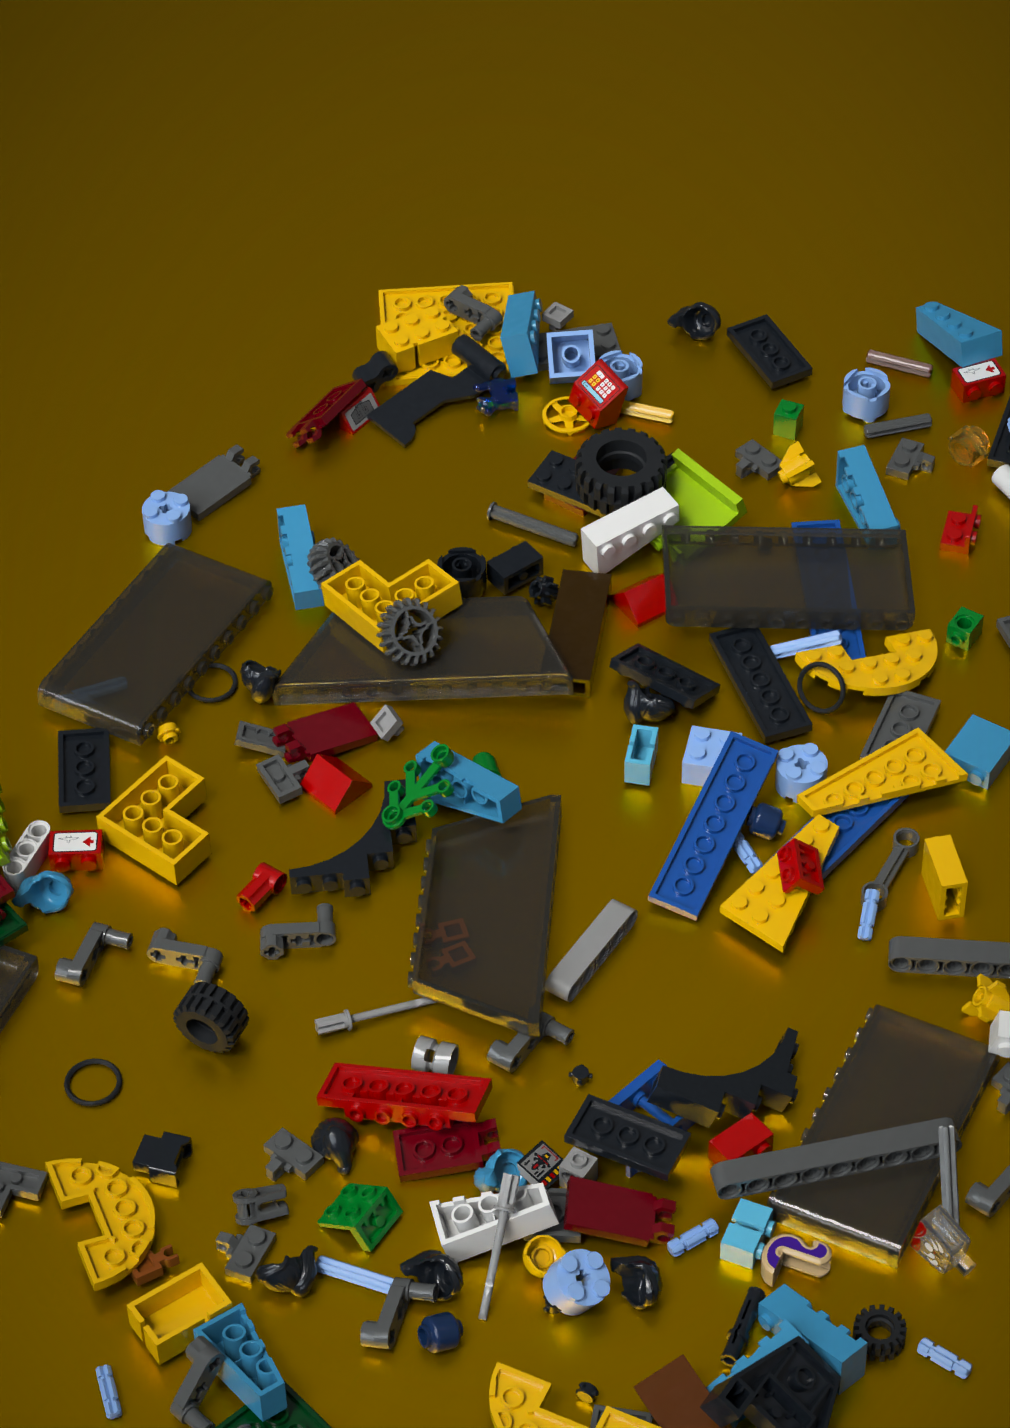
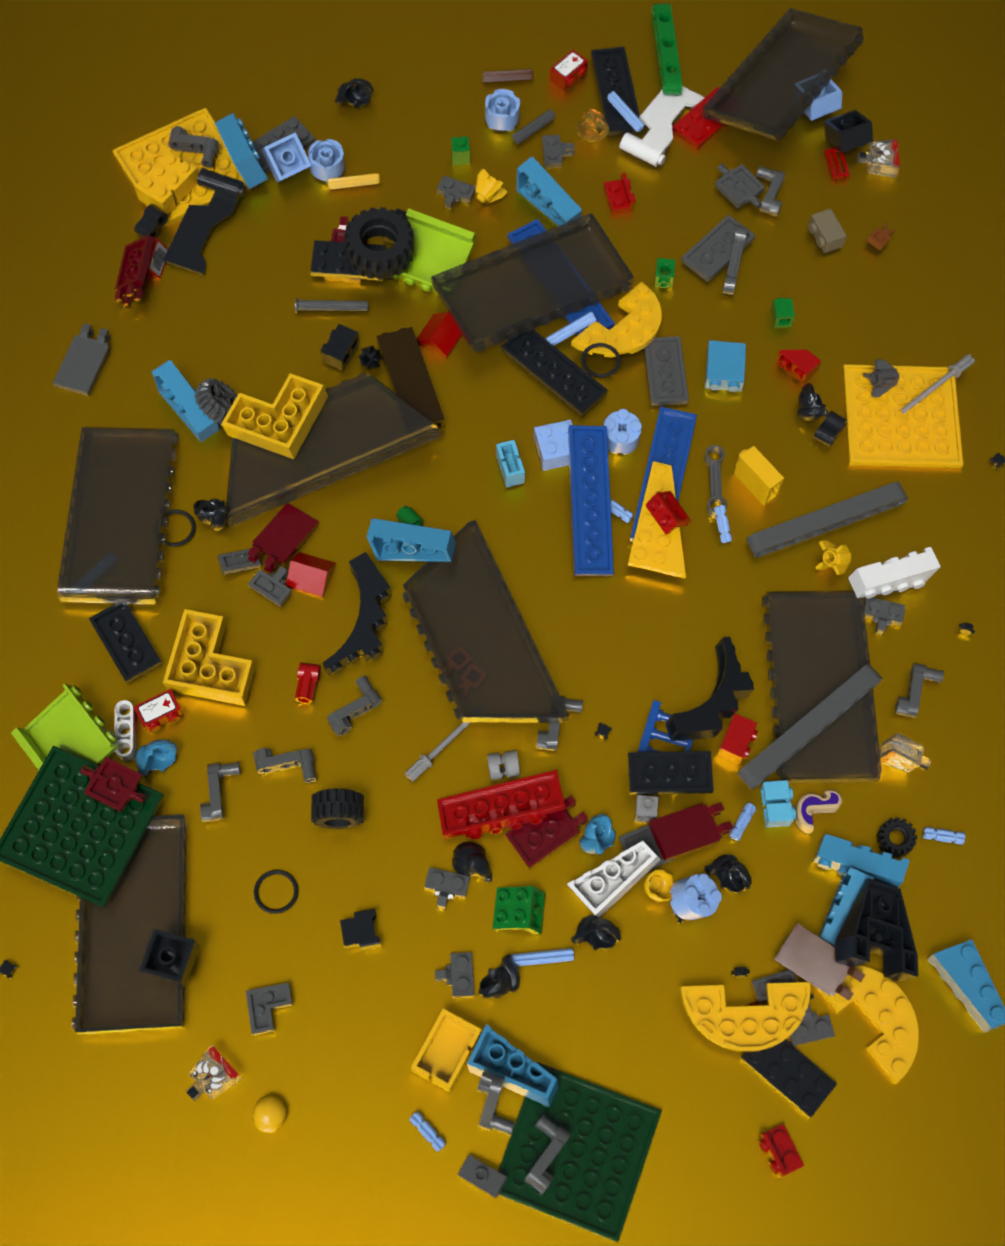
camera: 30 degrees left, 20 degrees up
yellow plate [45,1158,156,1292] -> none
dark orange plate [130,1244,180,1286] -> none
light blue brick [142,490,192,546] -> none
yellow plate [157,722,182,745] -> none
dark grey piece [232,1184,289,1225] -> none
dark grey beam [360,1277,439,1350] -> none
light grey tile [370,704,405,741] -> none
dark grey gear [376,598,444,666] -> none
green plant [382,744,454,830] -> none
dark blue head [417,1312,463,1353] -> none
black brick [437,547,487,602] -> none
clear blue animal [473,378,518,416] -> none
light grey piece [478,1173,520,1321] -> none
piece [517,1140,564,1190] -> none
light grey tile [542,302,574,331] -> none
yellow wheel [542,396,590,436] -> none
light grey beam [545,899,638,1002] -> none
red slope [568,359,629,429] -> none
white wedge [581,487,679,574] -> none
black plate [609,643,720,709] -> none
black hair [624,680,675,724] -> none
black pin [720,1287,766,1367] -> none
black plate [727,314,813,389] -> none
dark blue head [746,803,786,841] -> none
yellow wing [797,727,968,817] -> none
dark azure wedge [916,302,1003,367] -> none
dark grey axle [938,1125,960,1240] -> none

